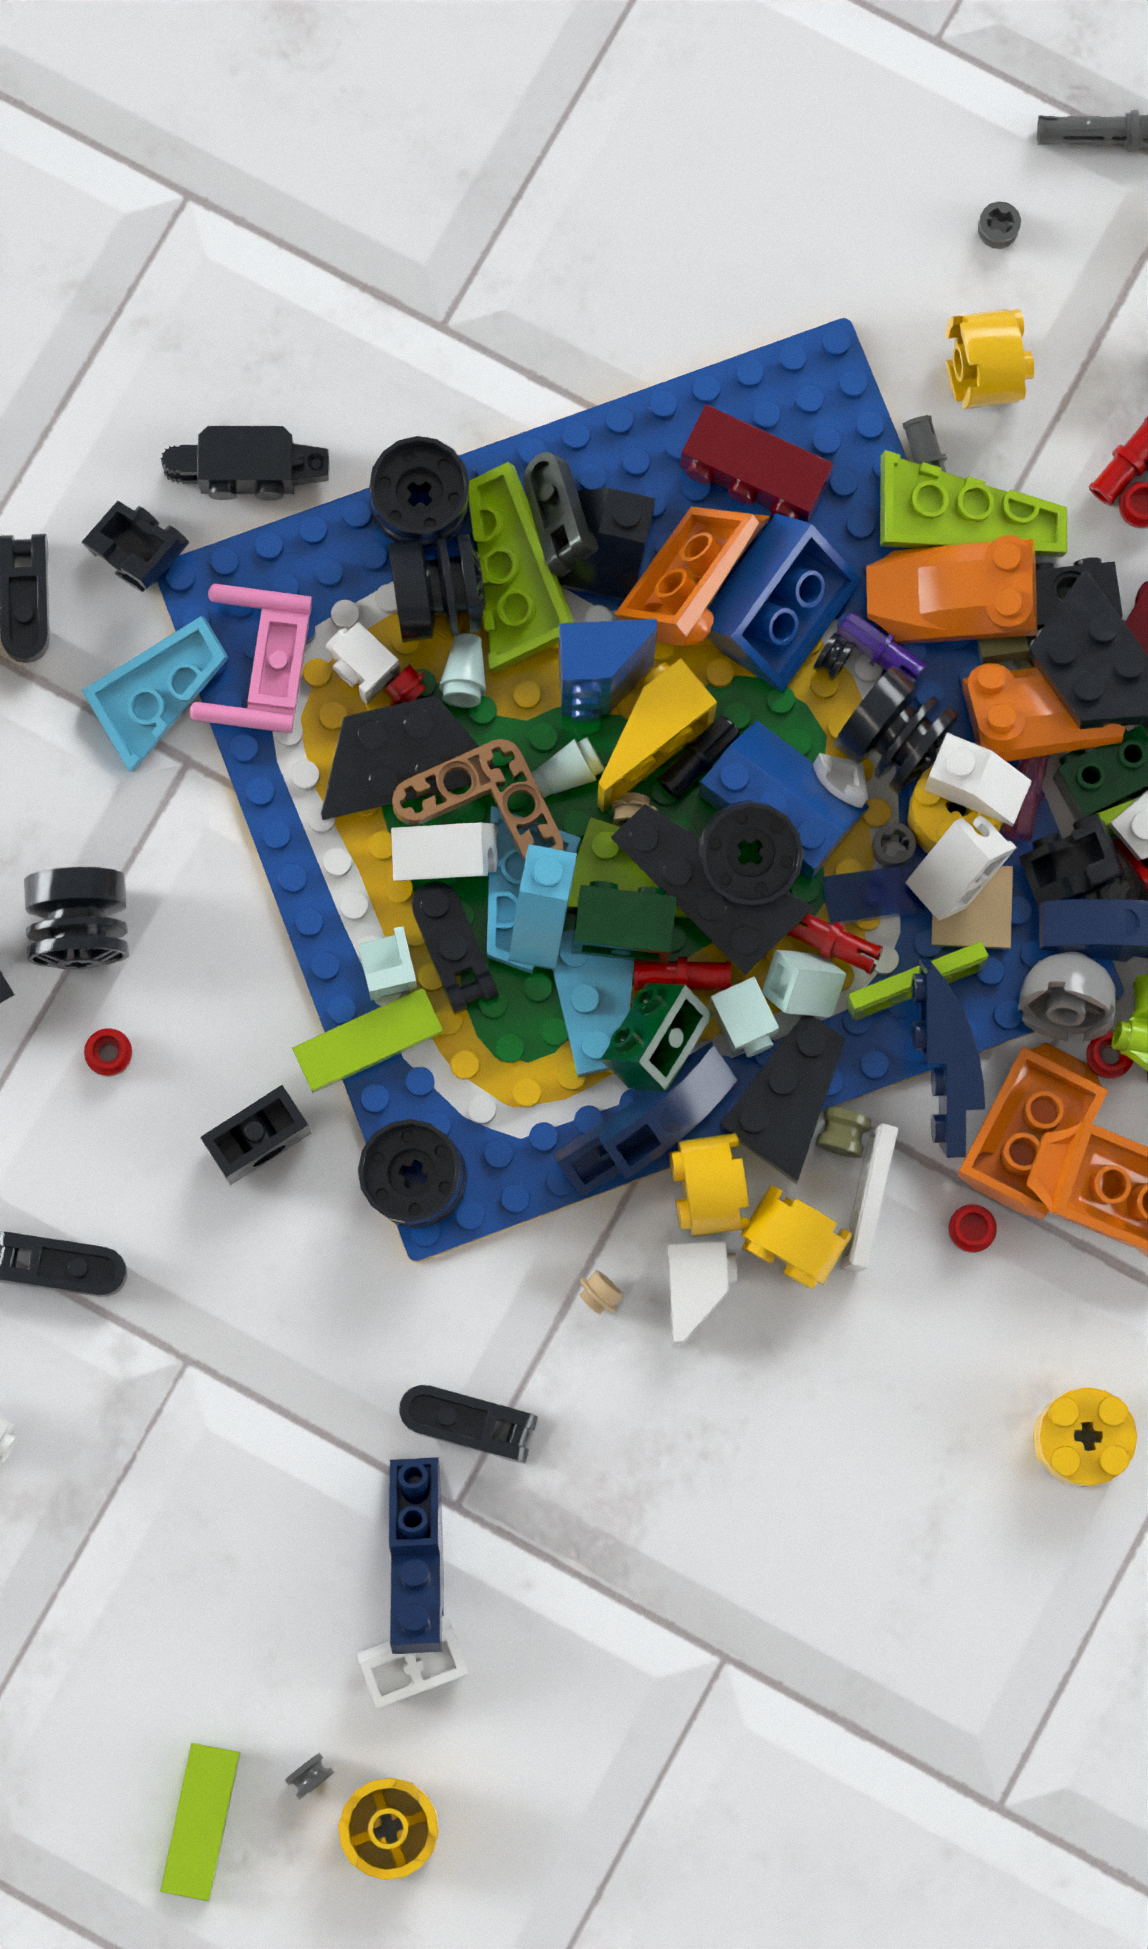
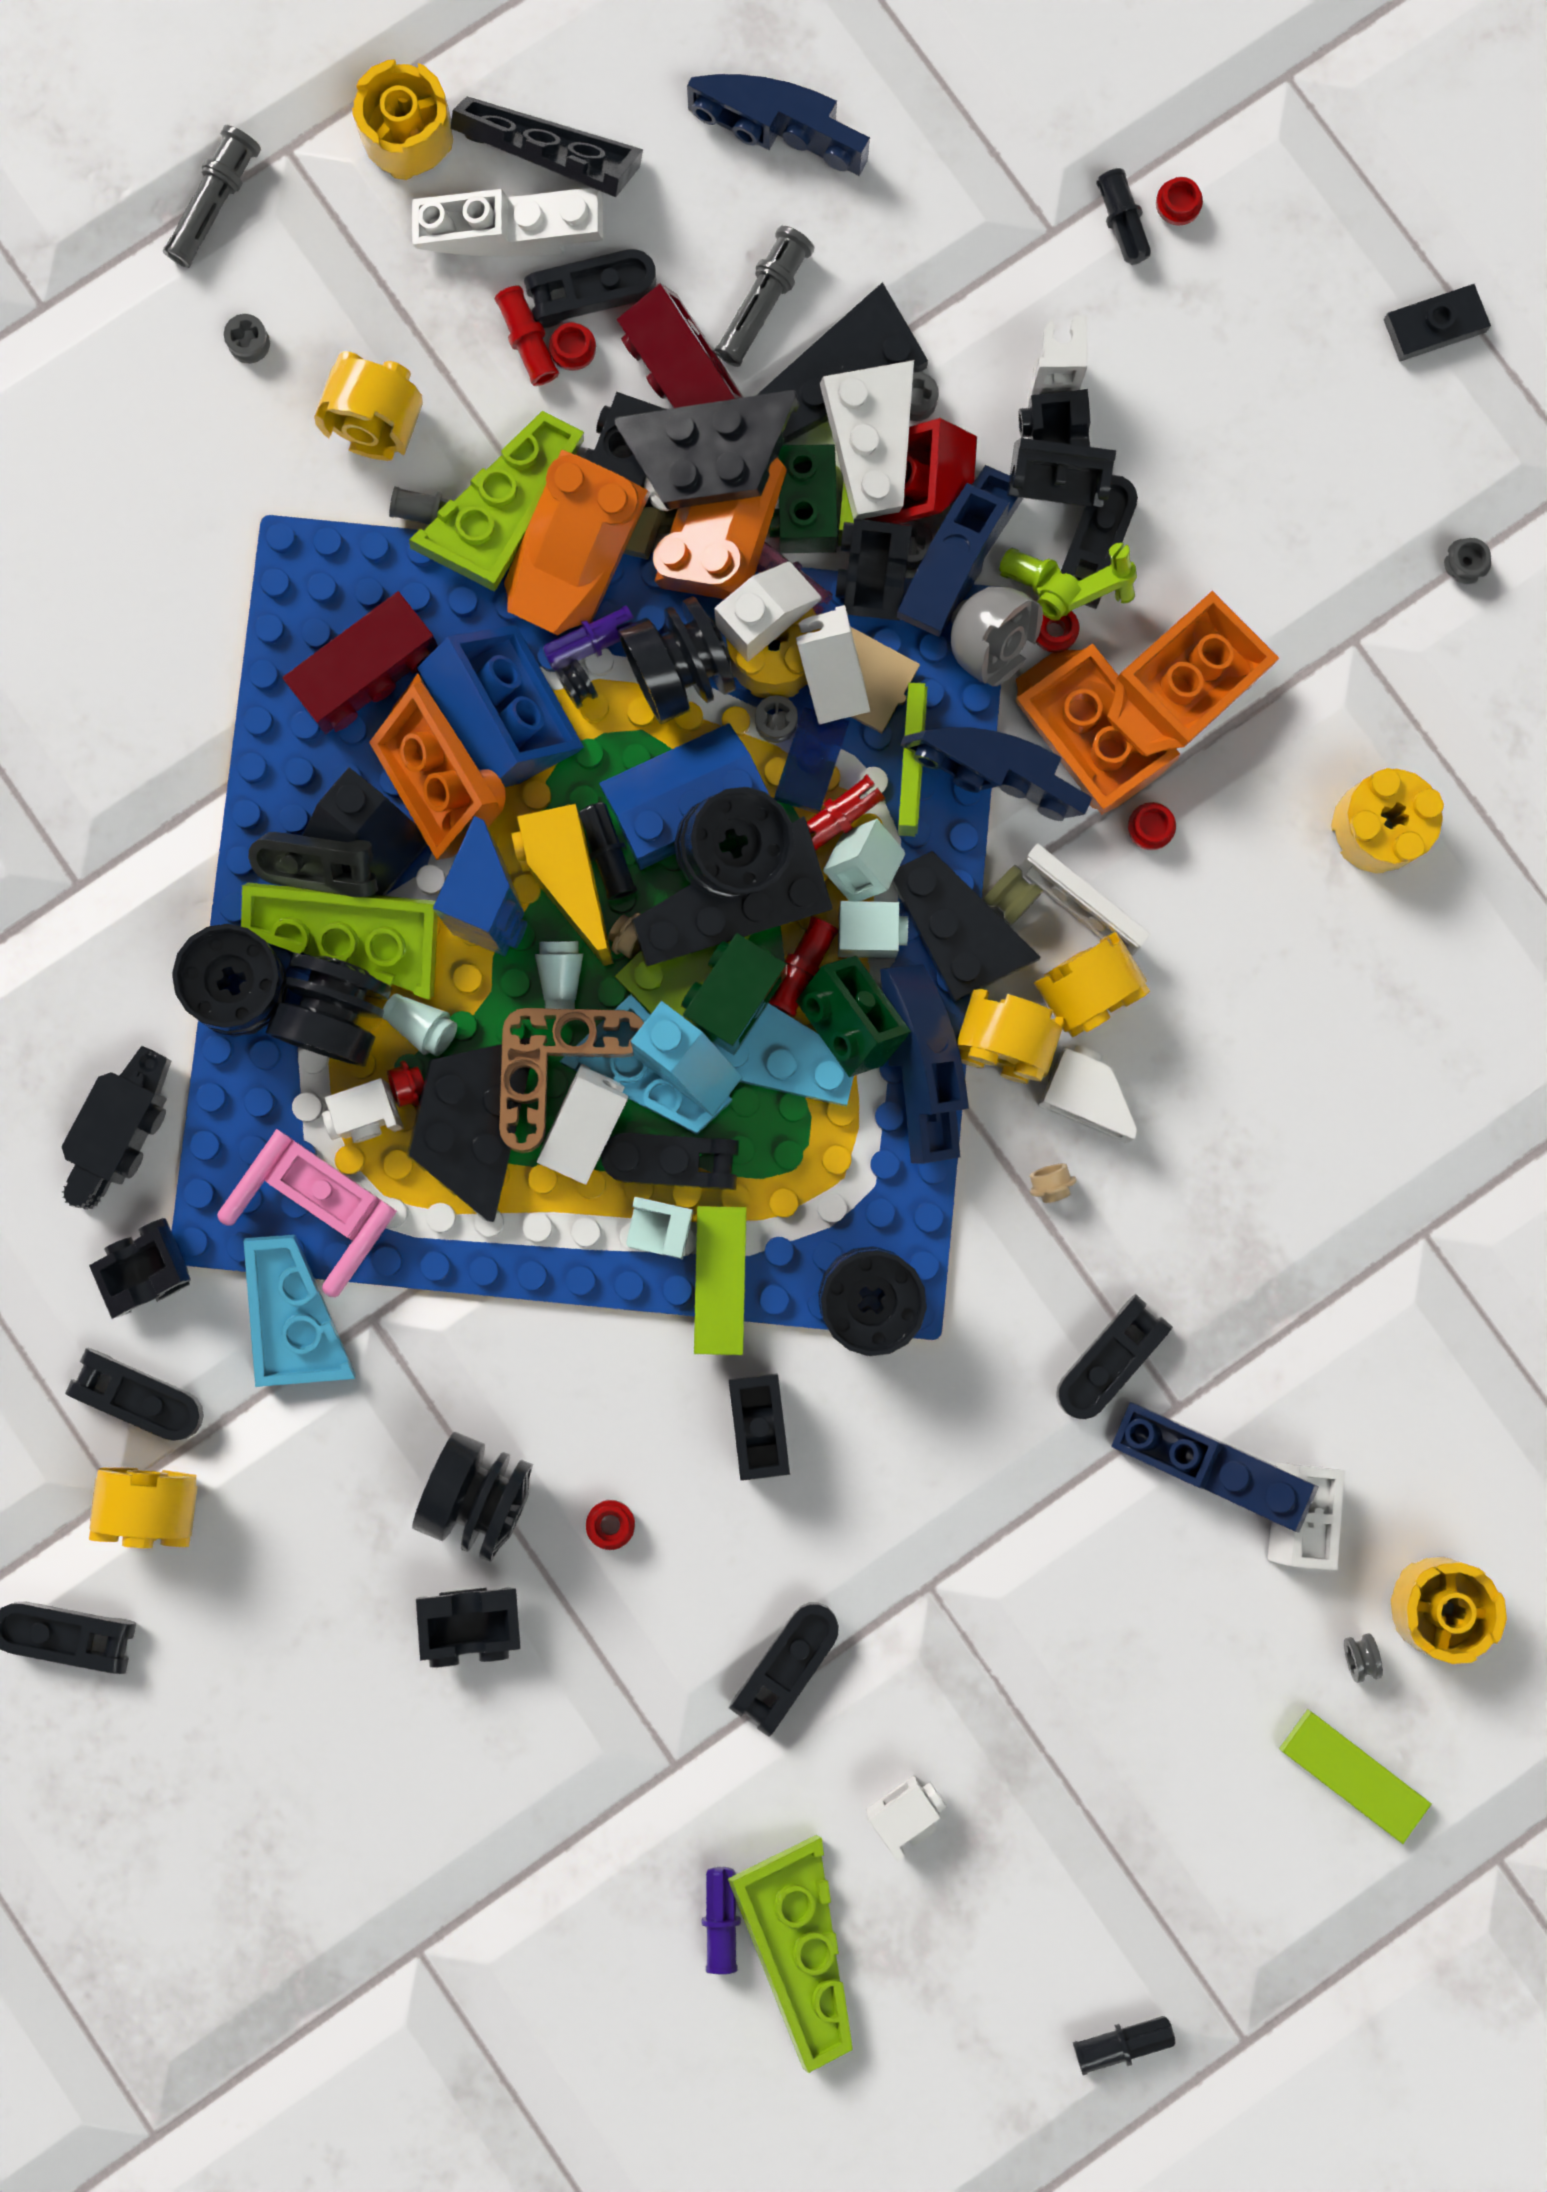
camera: 65 degrees left, 5 degrees up
white tile [813,753,868,808] -> none

